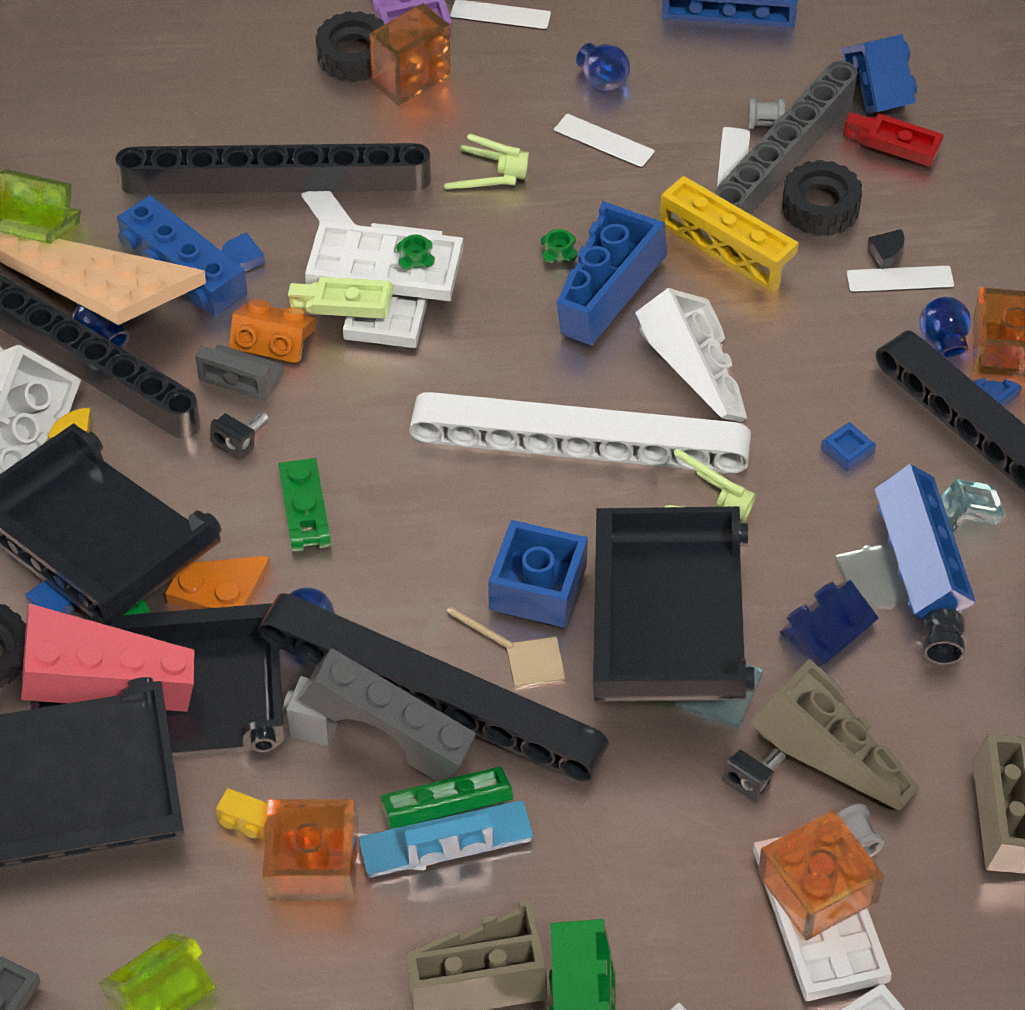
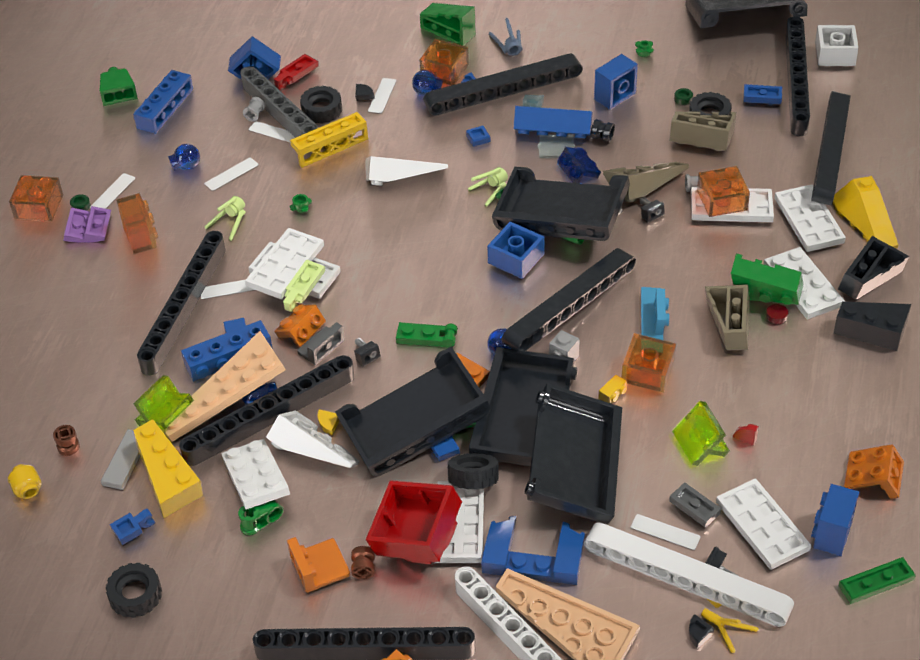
camera: 70 degrees left, 5 degrees down
coral wedge [21,604,194,712] -> none
dark grey arch [299,648,476,781] -> none
black tyre [316,11,391,82] -> none
green tile [380,766,514,830] -> none
green plate [396,234,435,270] -> none
white beam [409,392,751,473] -> none
tan piece [447,607,566,688] -> none
blue wedge [556,201,667,346] -> none

